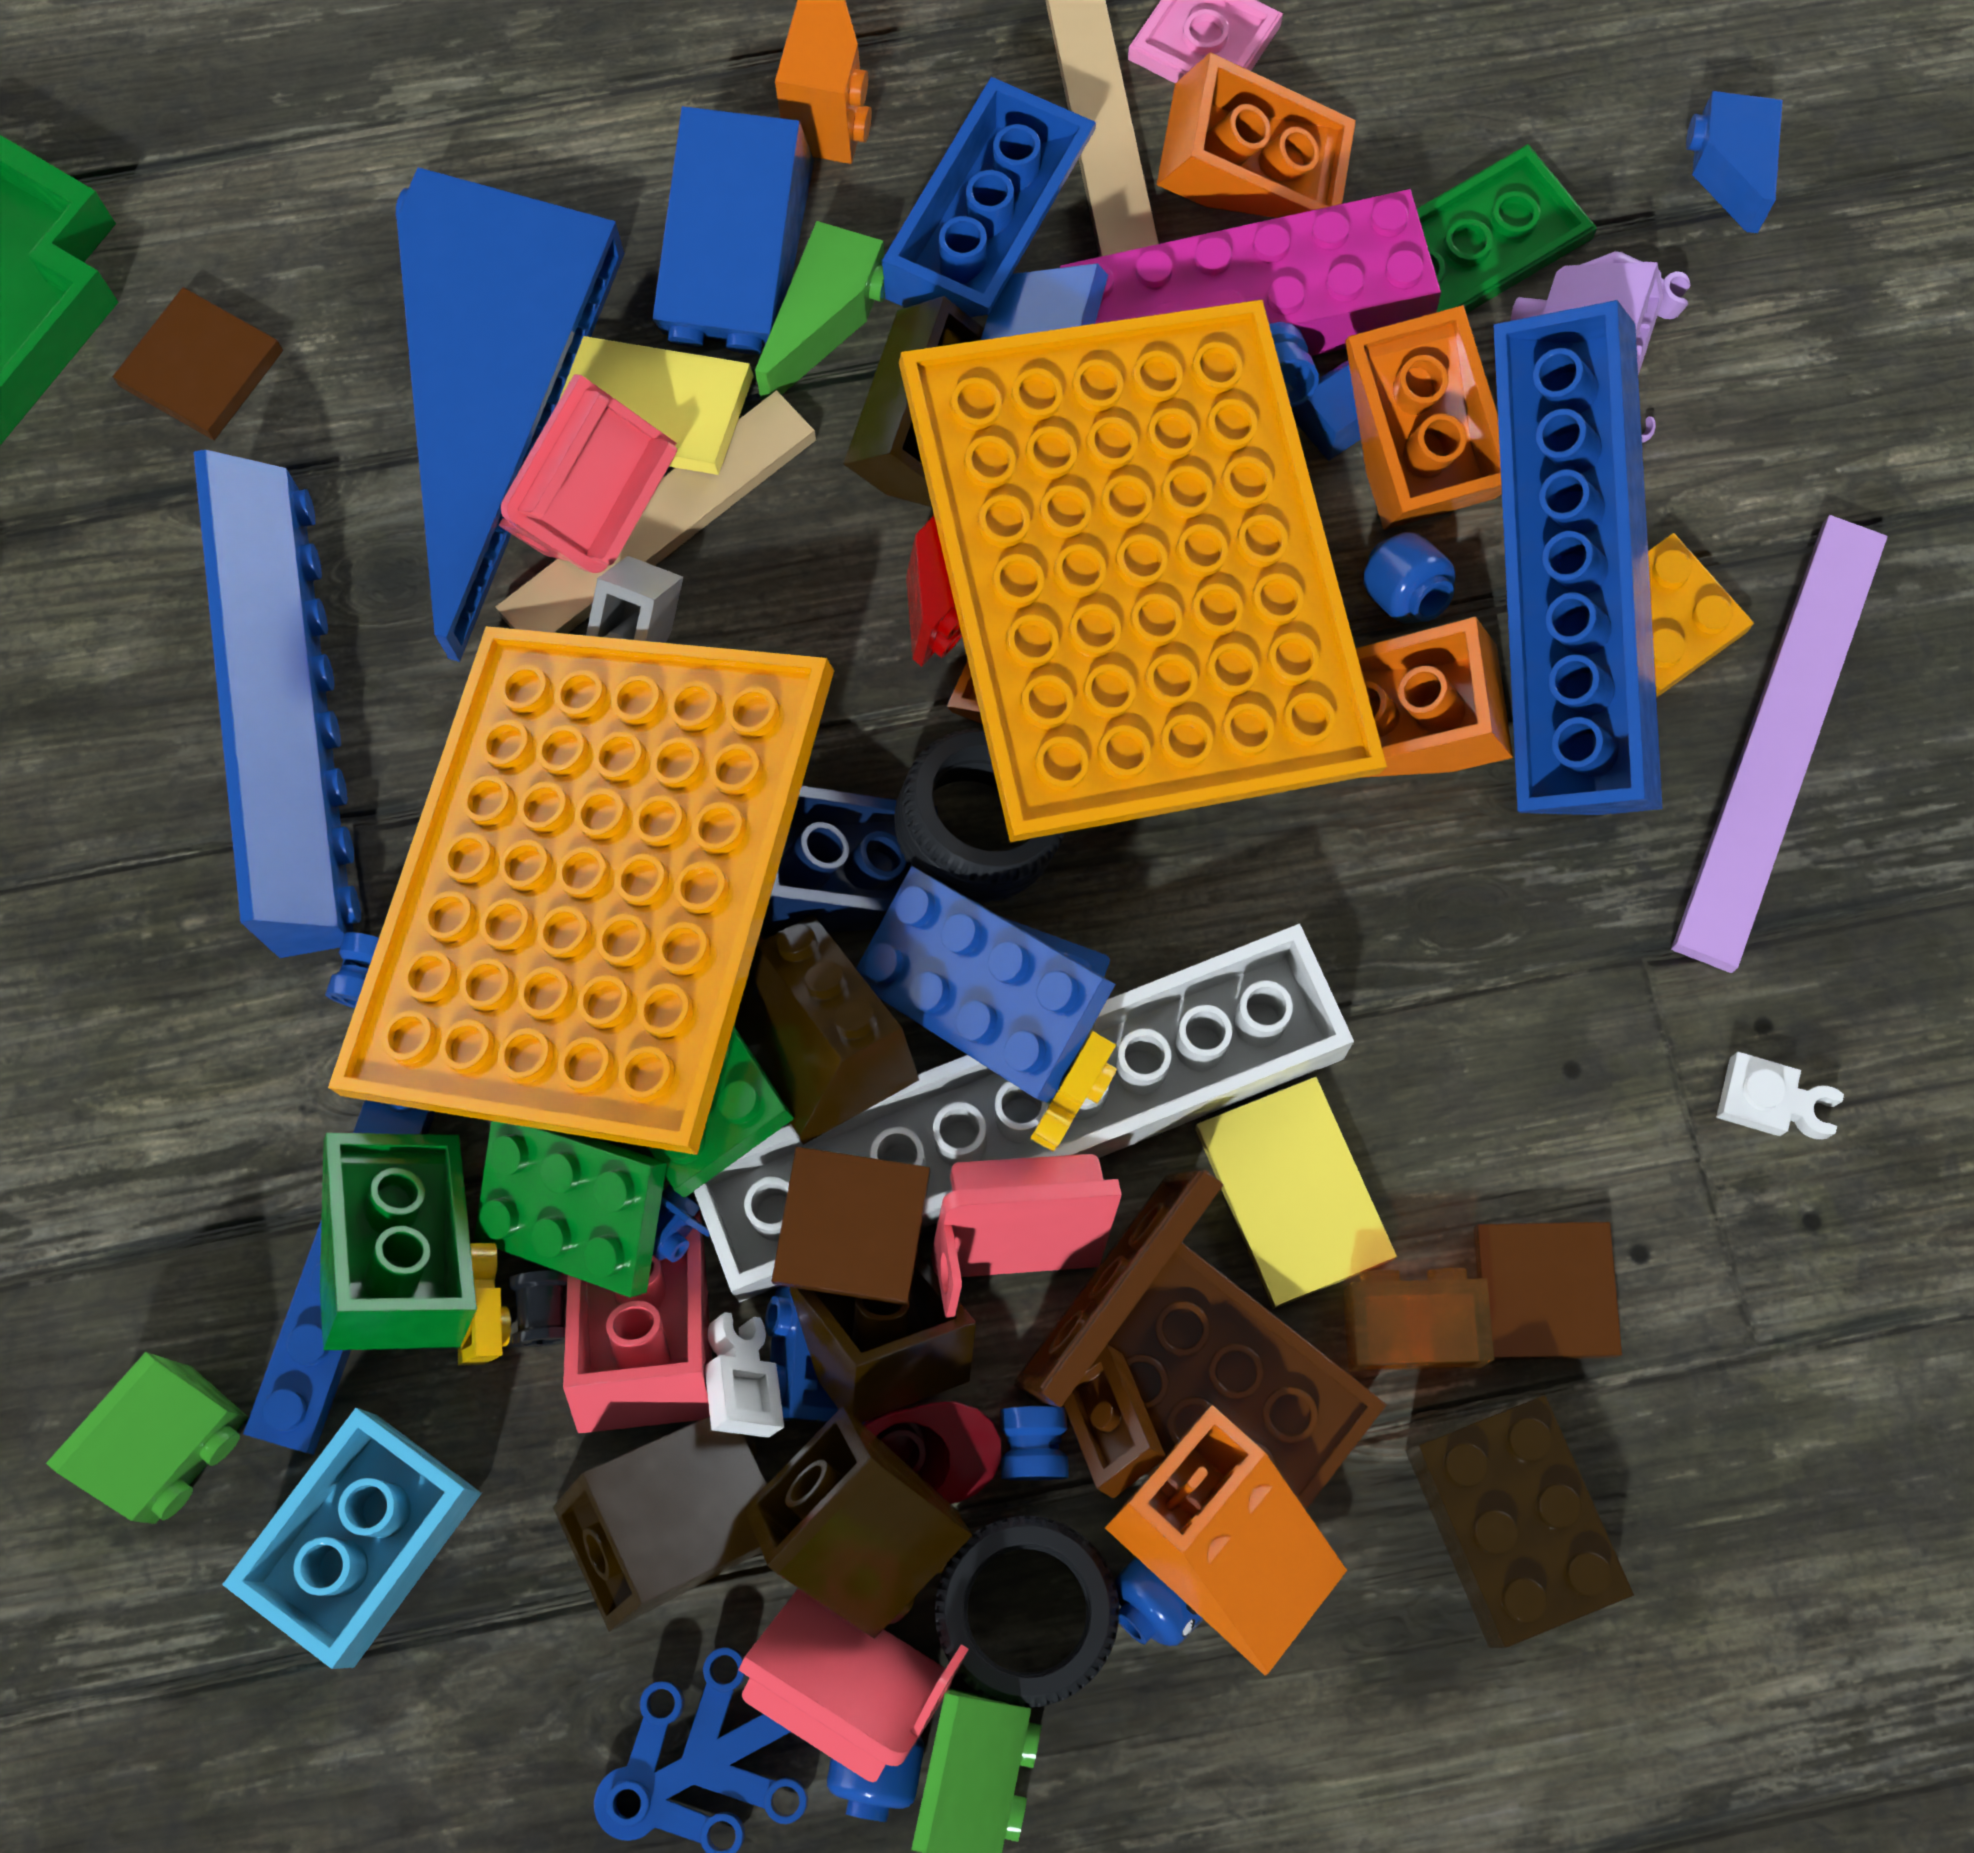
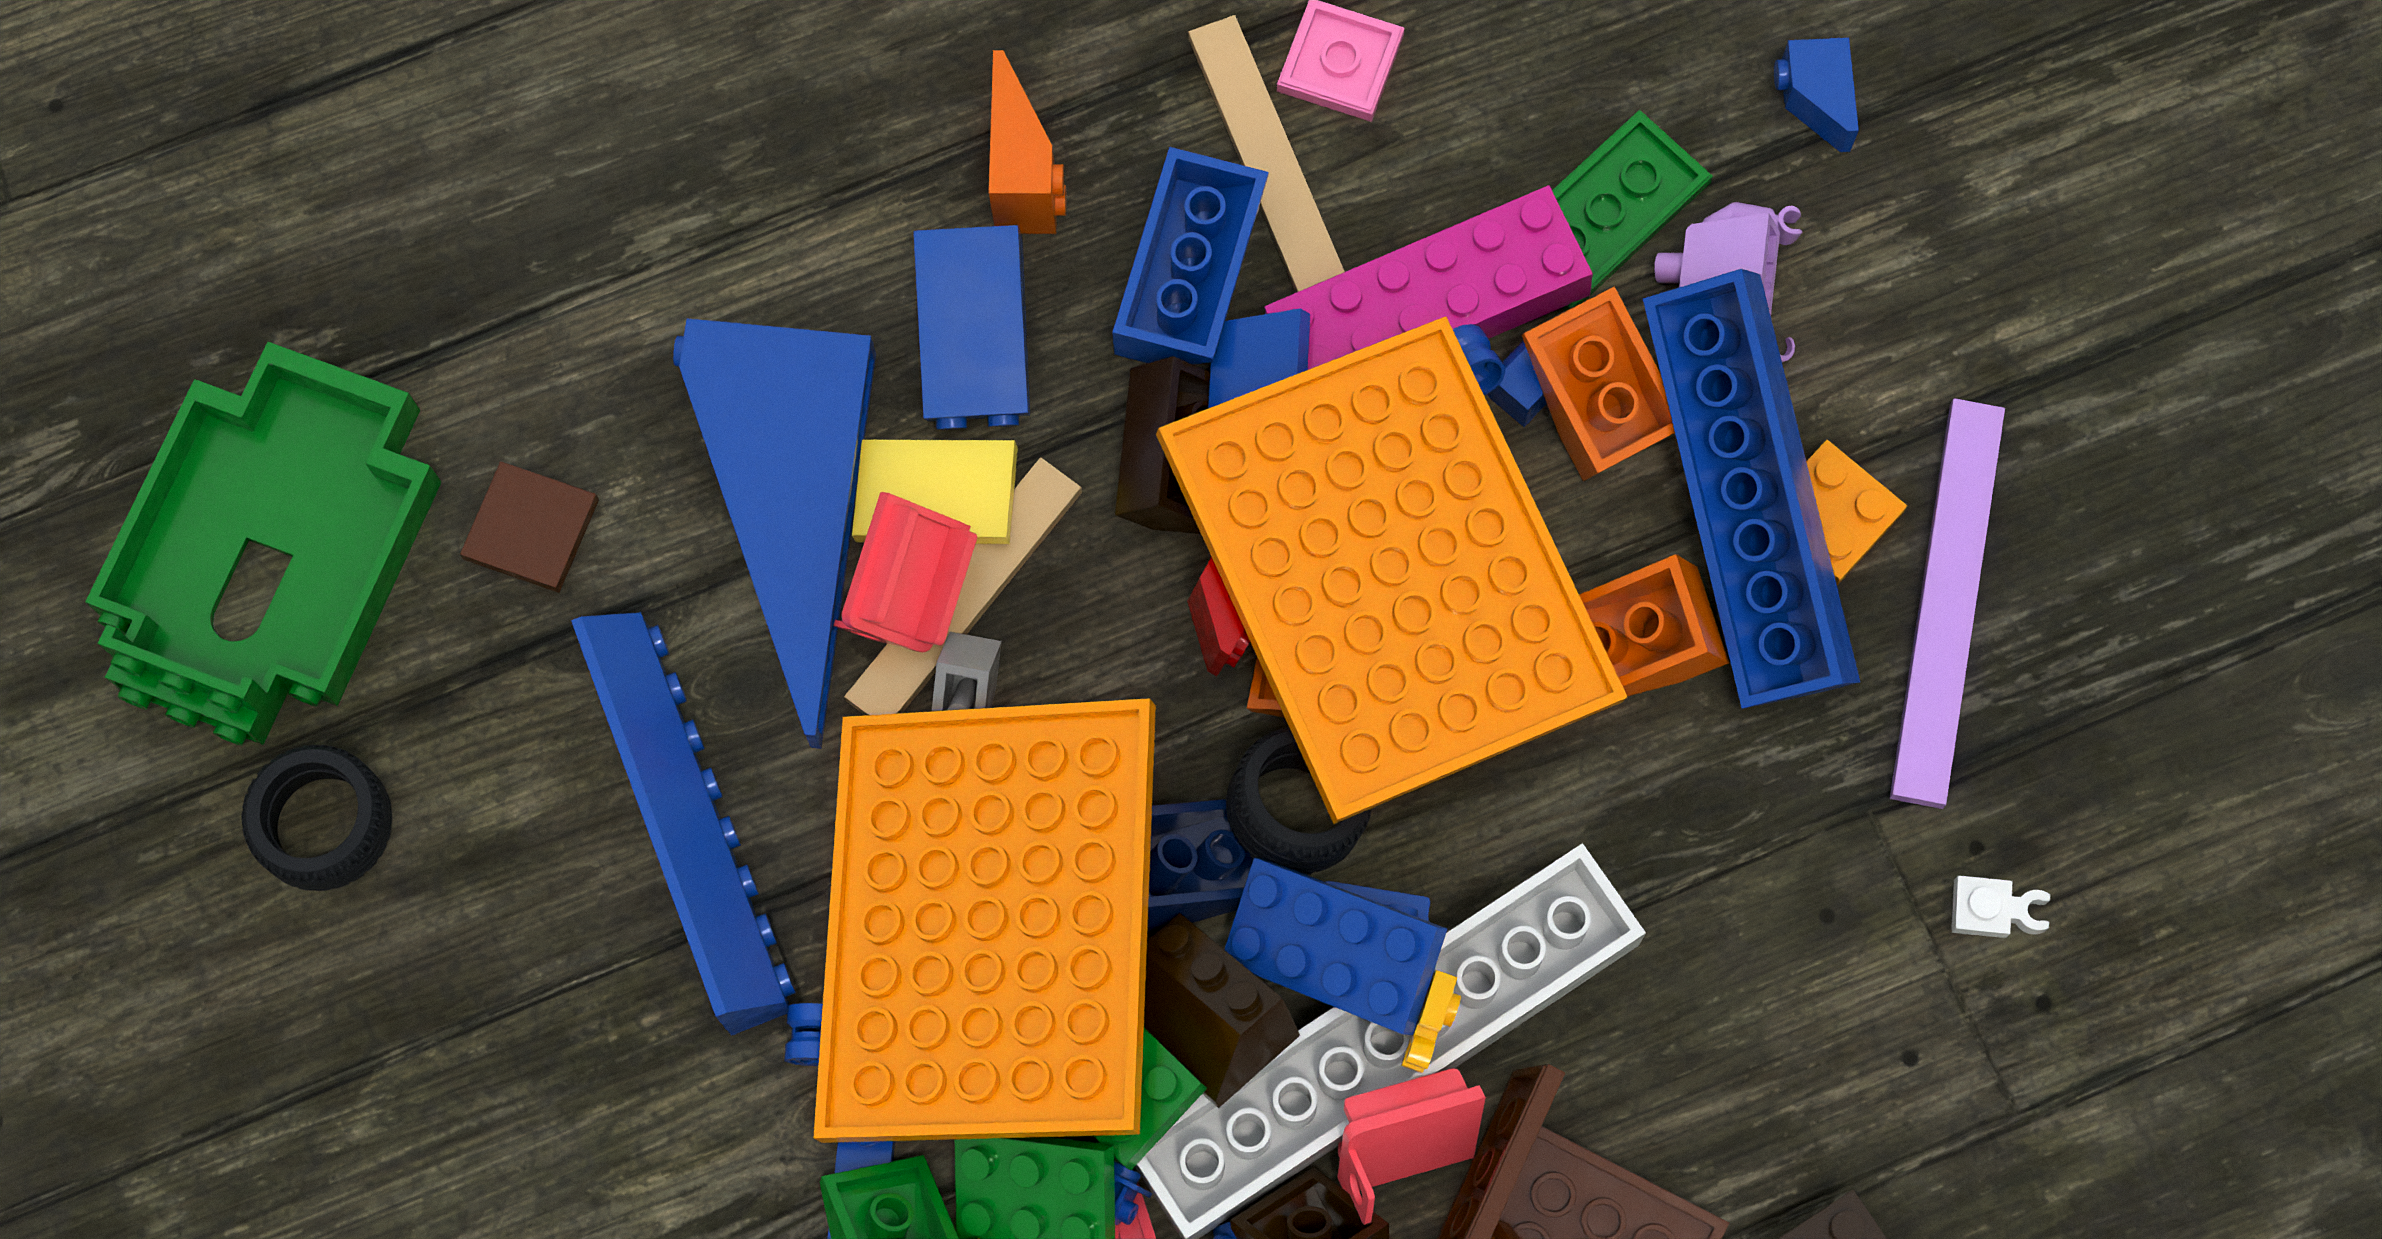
camera: 10 degrees left, 0 degrees up
bright green slope [755,221,885,401] -> none
reddish brown tile [771,1147,931,1305] -> none
orange slope [1156,52,1356,218] -> none
light yellow tile [1195,1077,1397,1309] -> none
clear orange brick [1343,1268,1494,1371] -> none
blue head [1363,532,1456,624] -> none
reddish brown tile [1474,1222,1622,1360] -> none

